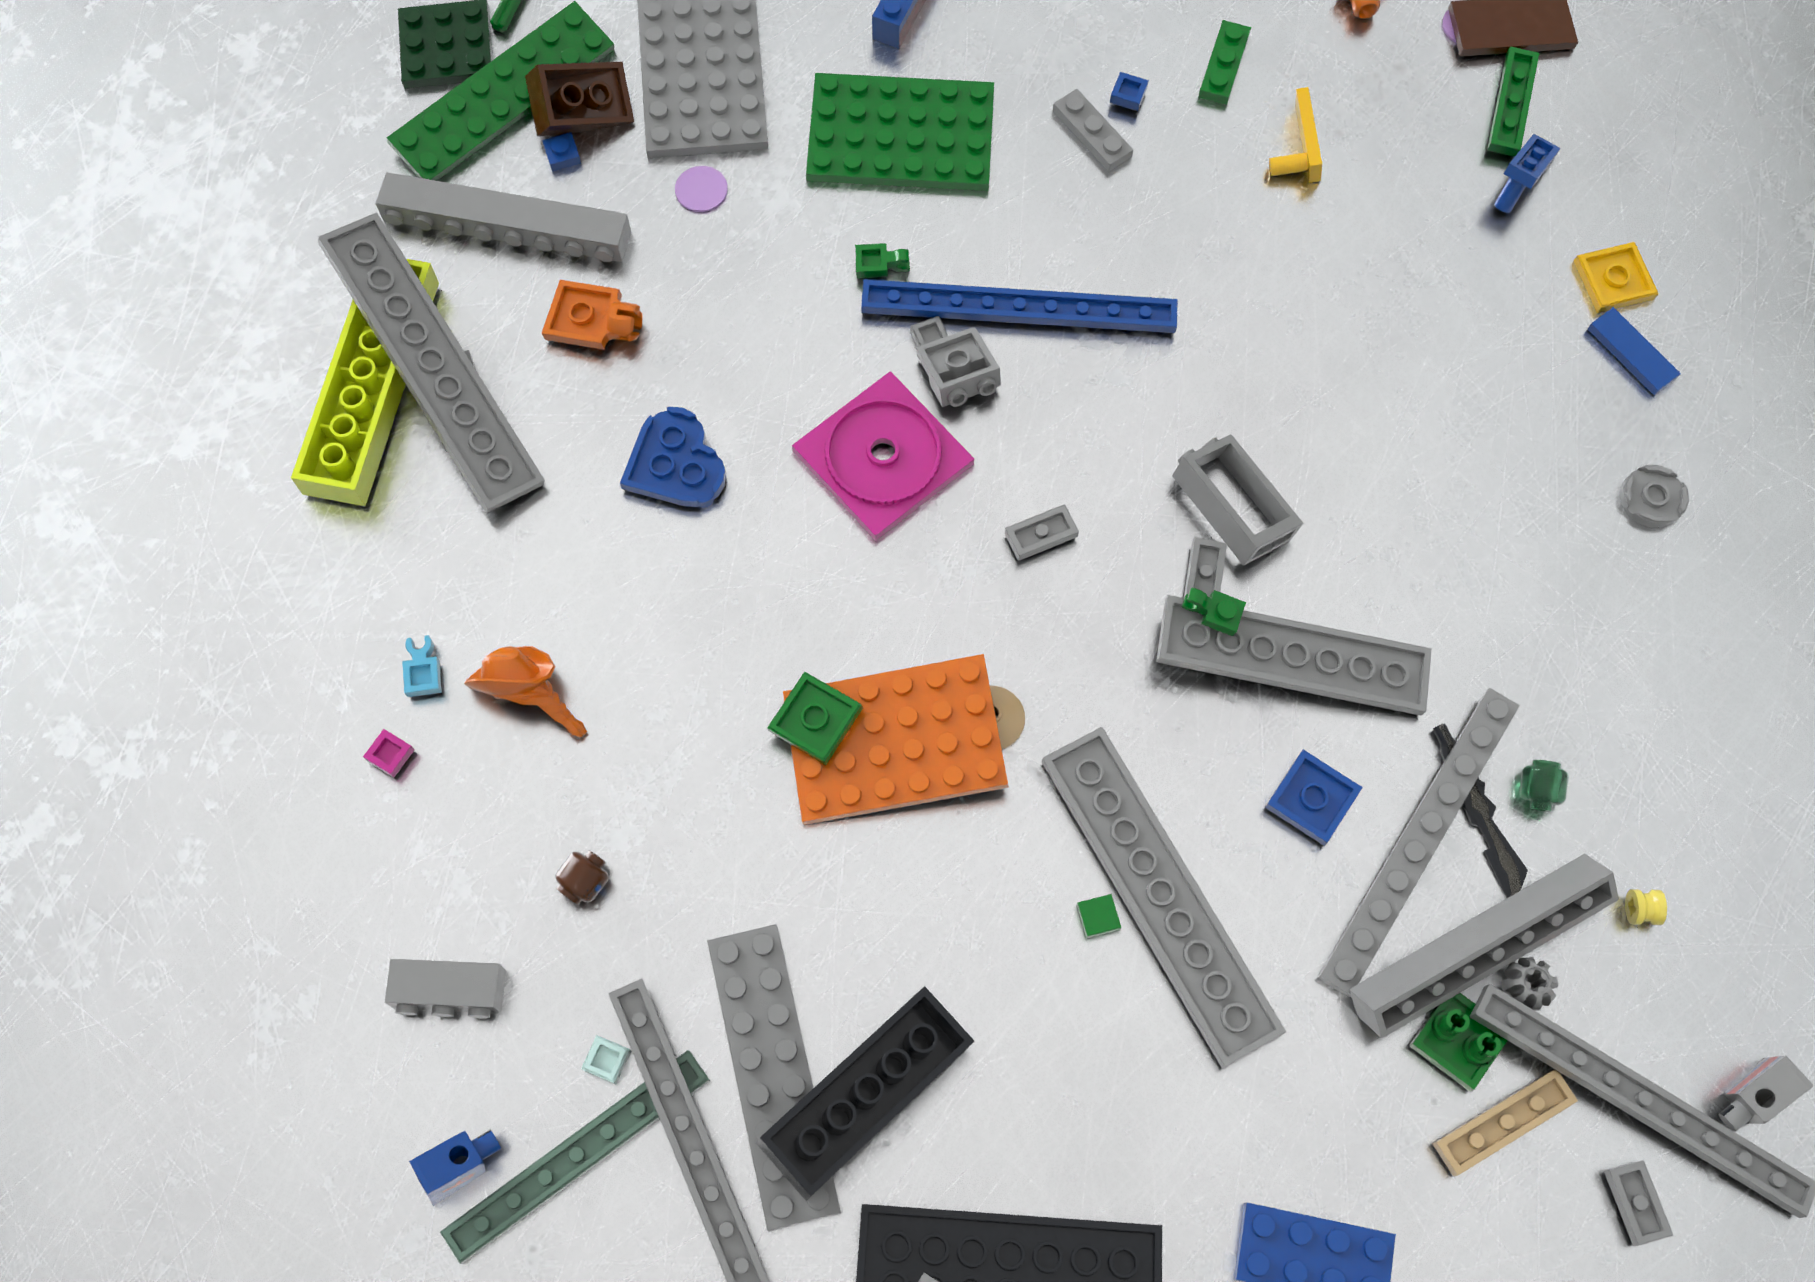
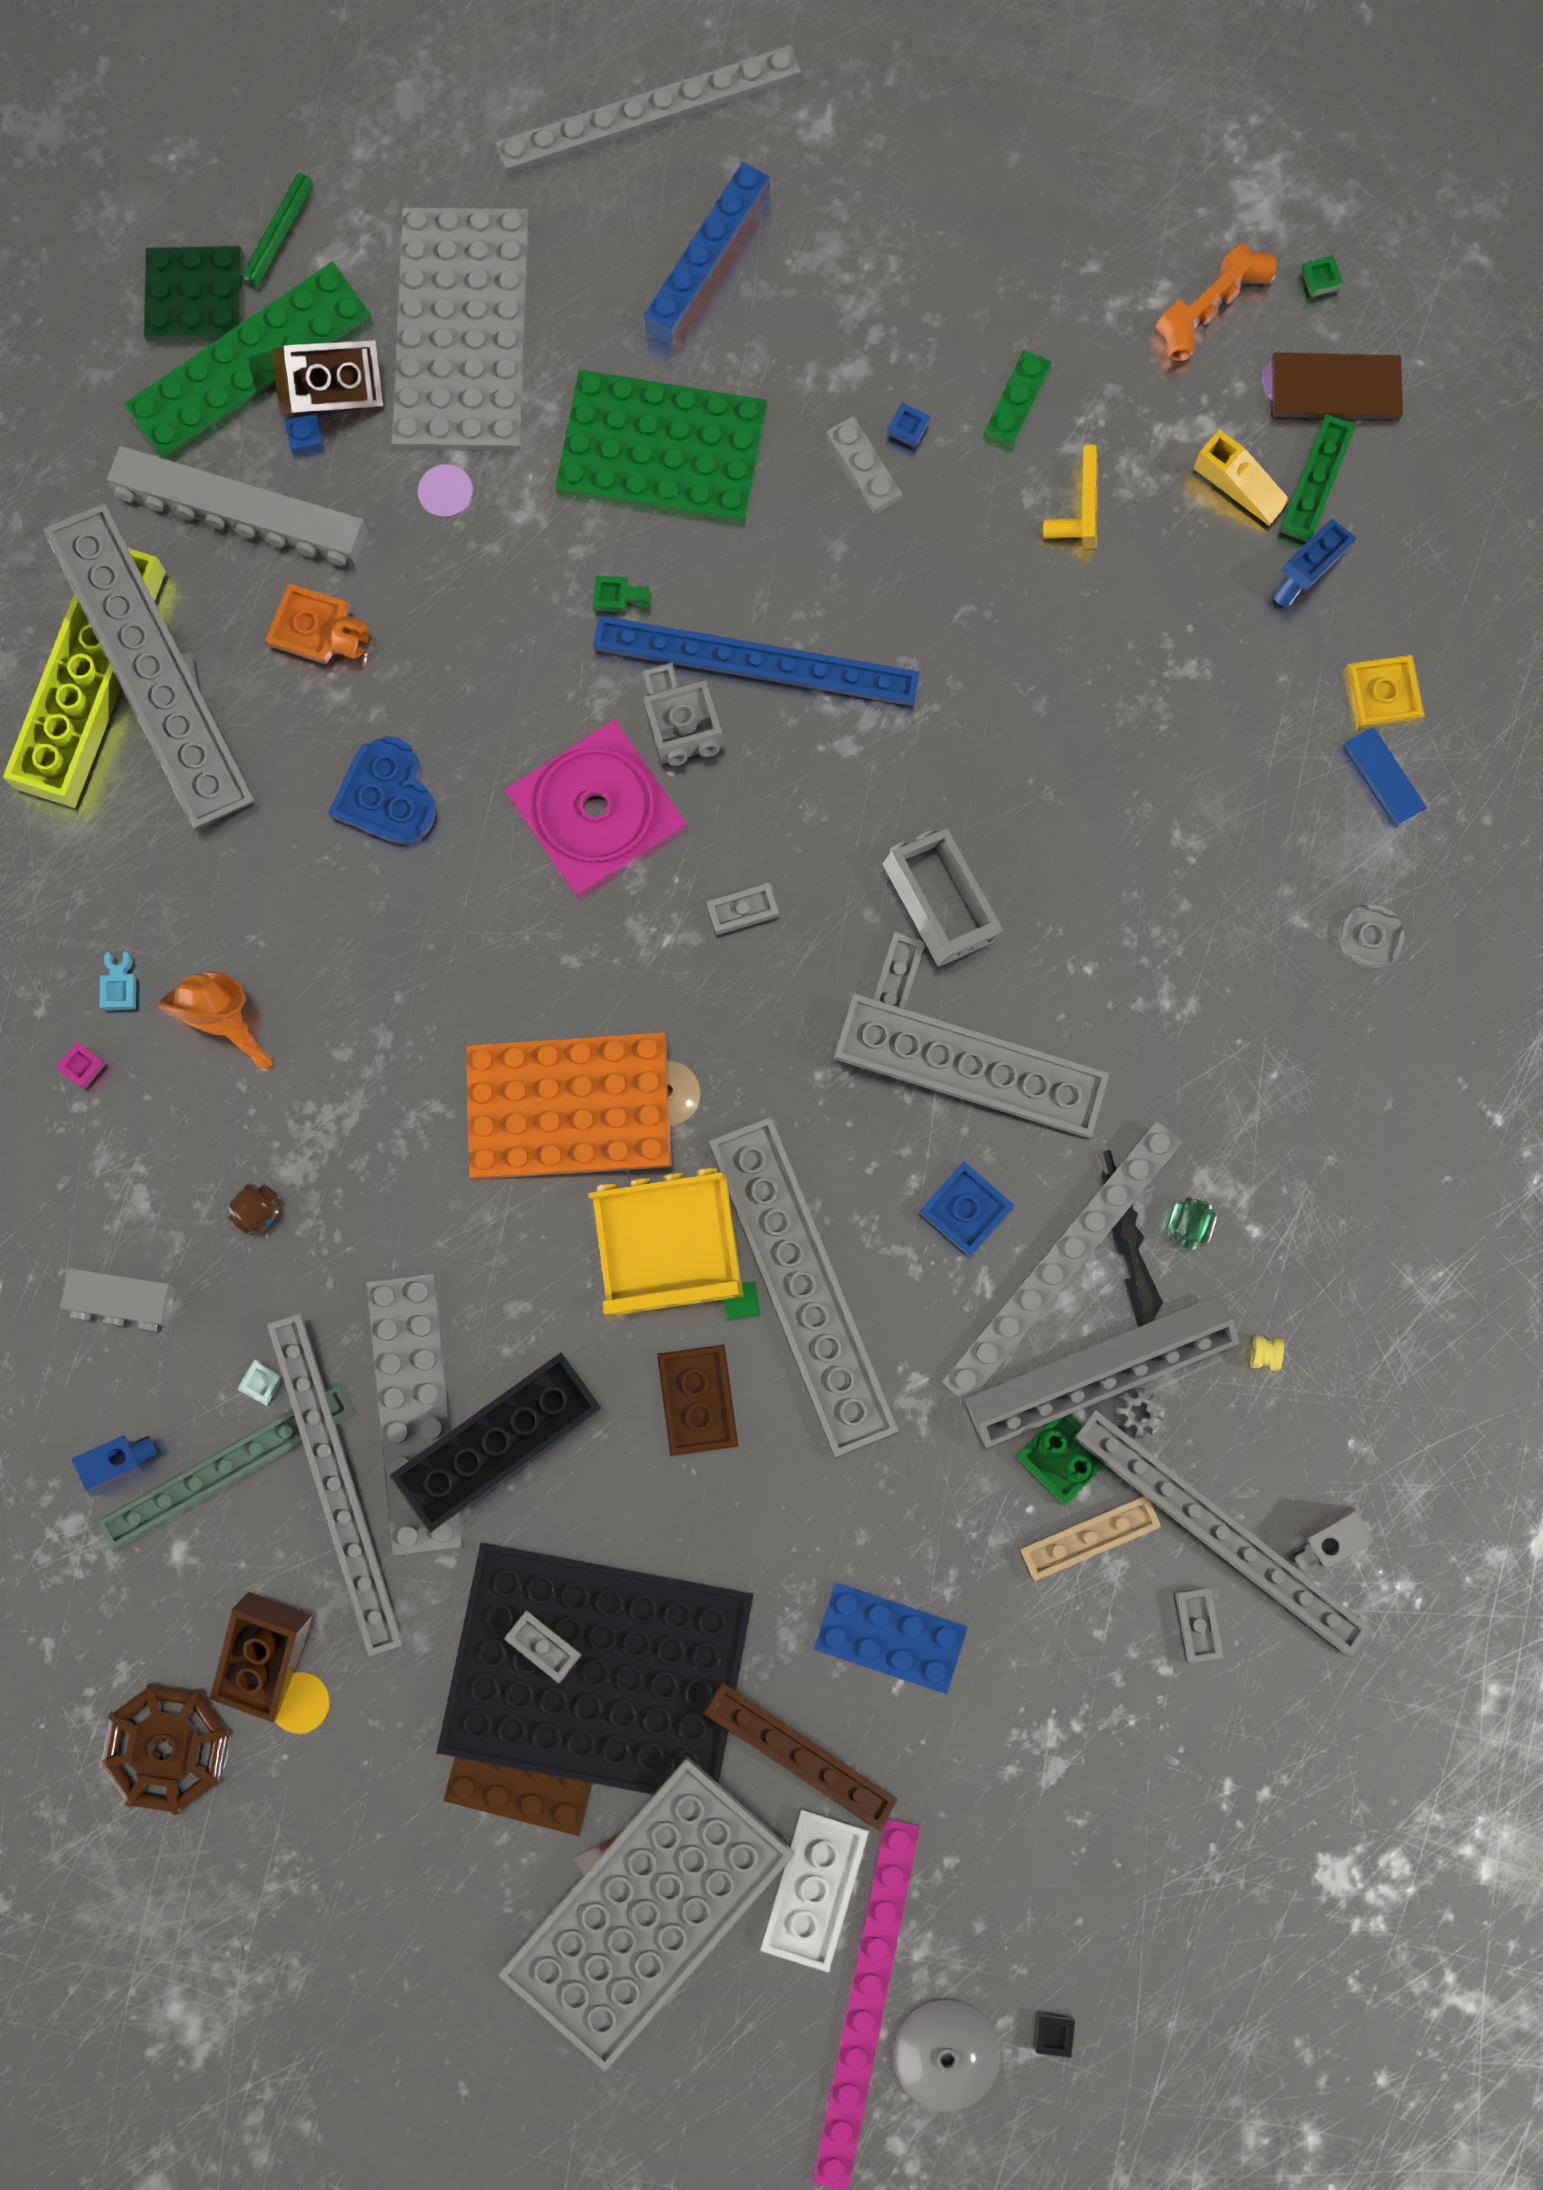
camera: 10 degrees right, 10 degrees up
green tile [767,671,863,765] -> none
green plate [1182,588,1246,636] -> none
none -> yellow panel [588,1168,743,1316]
none -> reddish brown tile [657,1344,739,1456]
none -> yellow slope [1193,429,1290,526]

